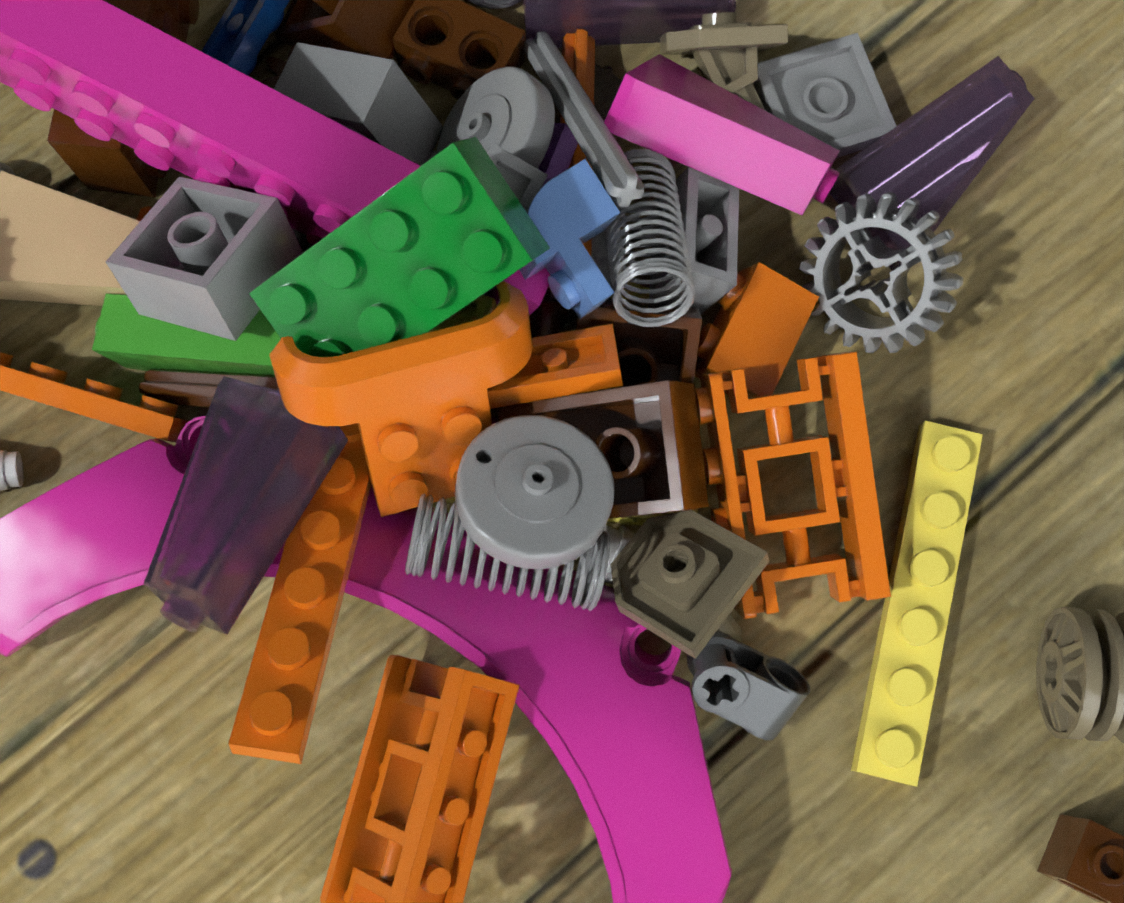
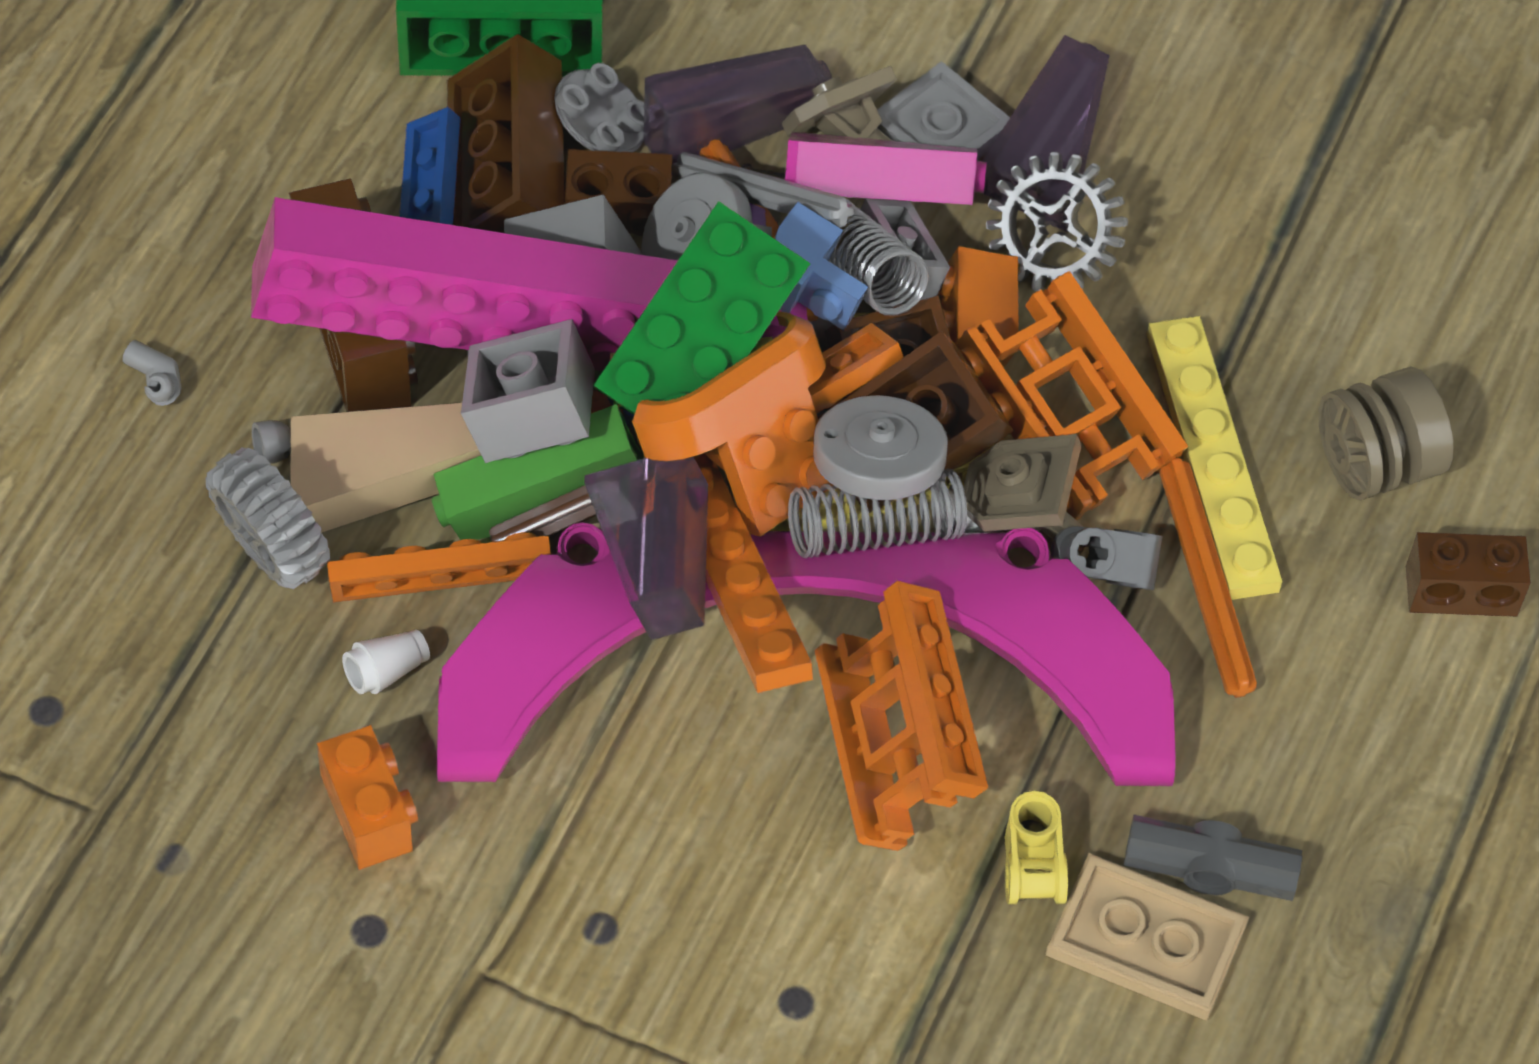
camera: 25 degrees left, 20 degrees down
none -> orange axle [1159,458,1257,698]

